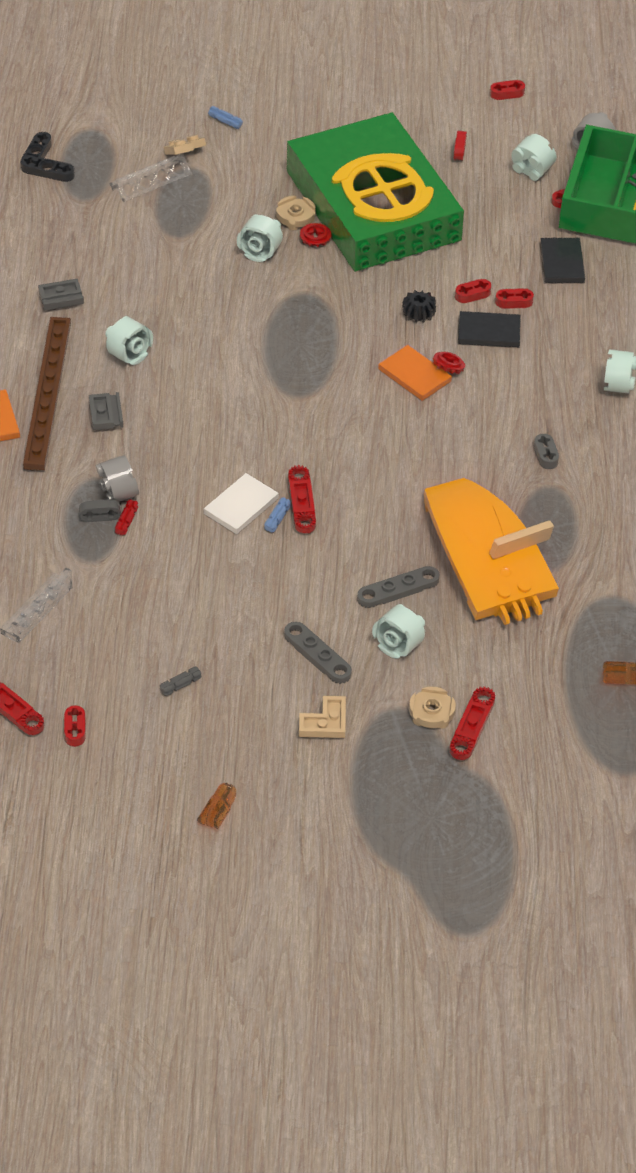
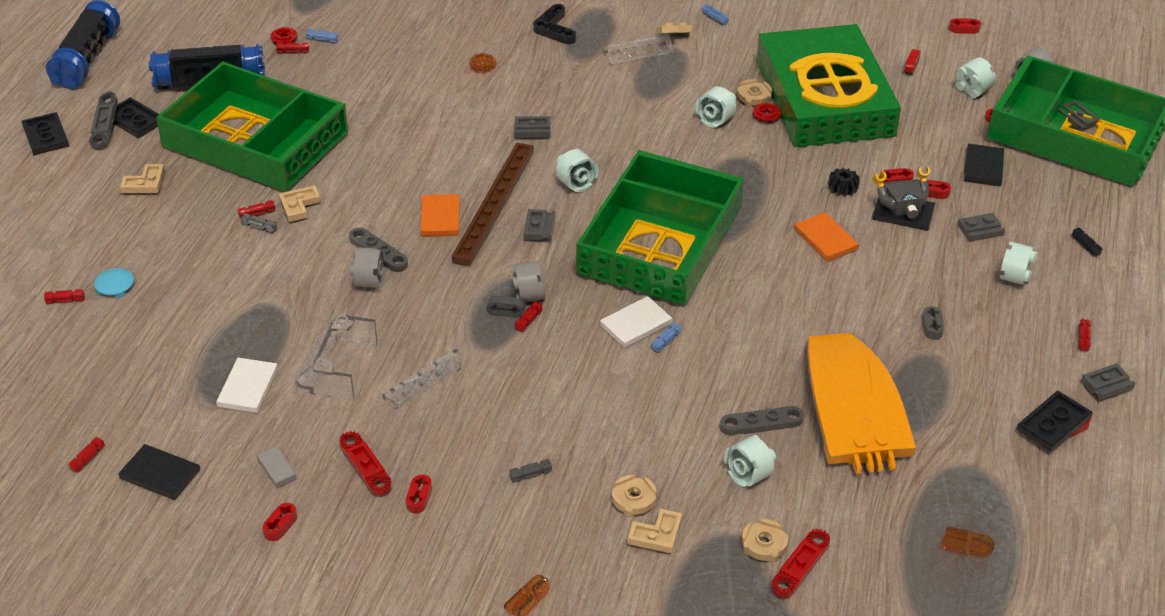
camera: 15 degrees right, 5 degrees down
dark grey plate [284,622,352,684] -> none
red plate [288,465,316,533] -> none
red gear [433,352,465,374] -> none
tan tile [490,521,554,559] -> none
none -> green panel [576,150,744,306]
none -> tan plate [612,475,656,517]
none -> dark grey torso [872,167,930,219]
none -> dark grey plate [957,213,1005,242]

